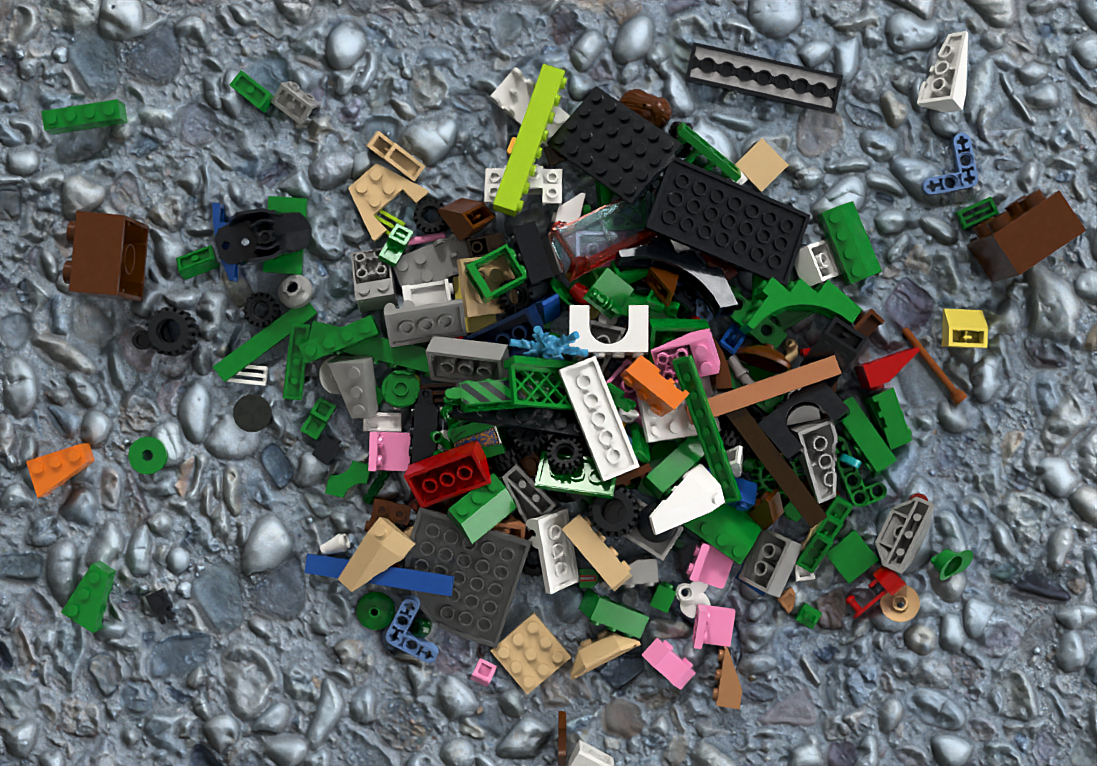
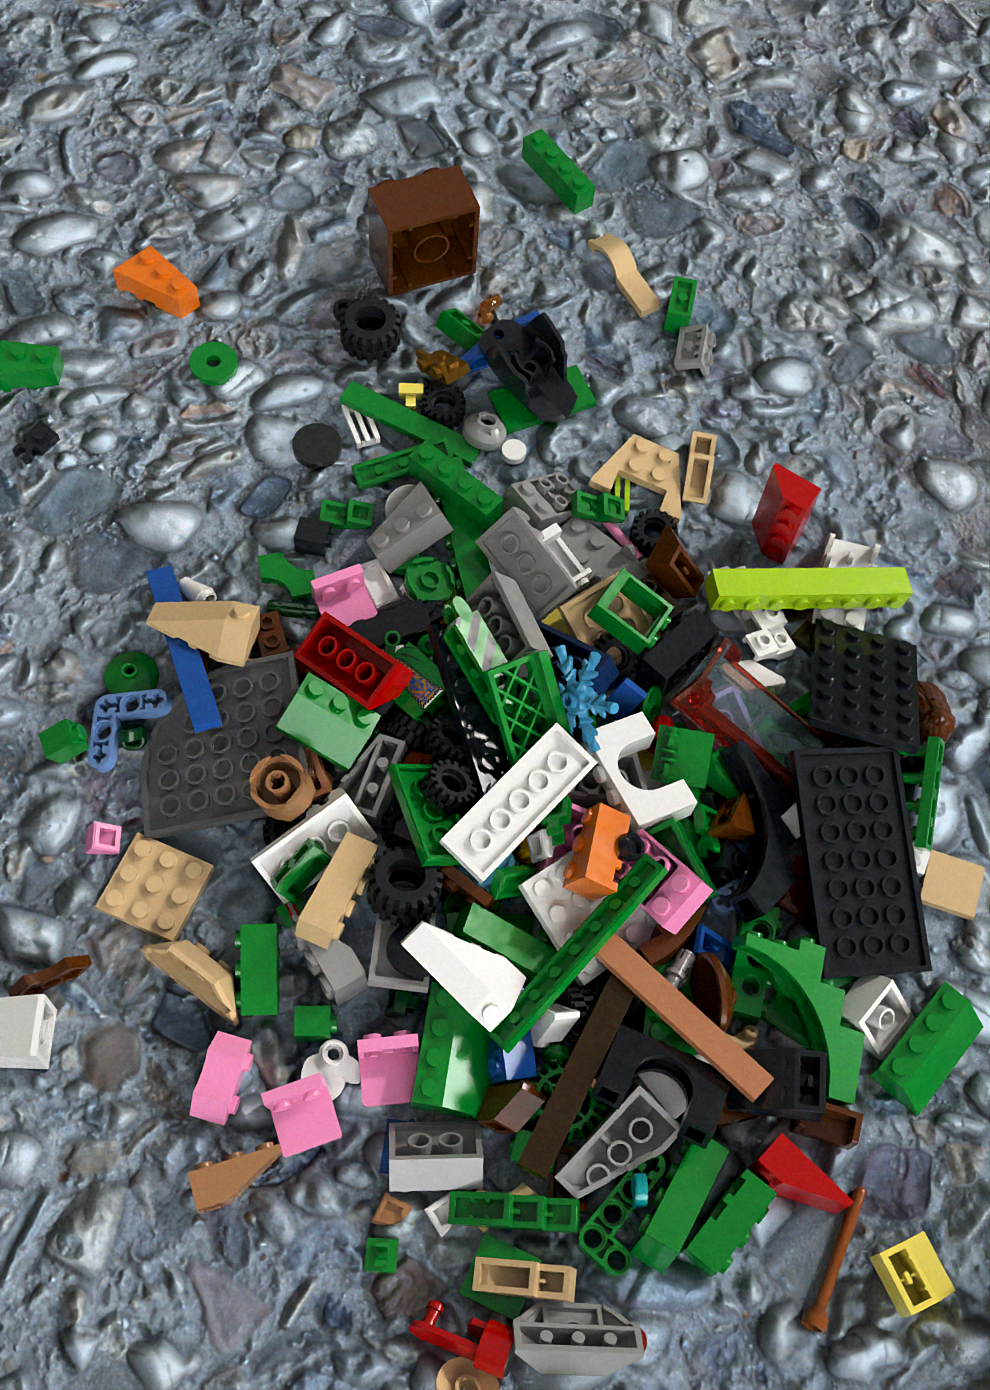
camera: 50 degrees right, 25 degrees down
none -> green brick [38,718,89,764]
none -> medium nougat brick [249,754,316,821]
none -> green hinge [270,838,333,905]
none -> light yellow tile [399,383,424,411]
none -> pearl gold bracket [415,348,471,385]
none -> tan slope [472,1257,577,1303]
none -> clear orange arm [477,294,502,324]
none -> white tile [501,439,526,465]
none -> tan piece [587,233,662,318]
none -> black tile [618,831,644,863]
none -> red slope [752,463,821,565]

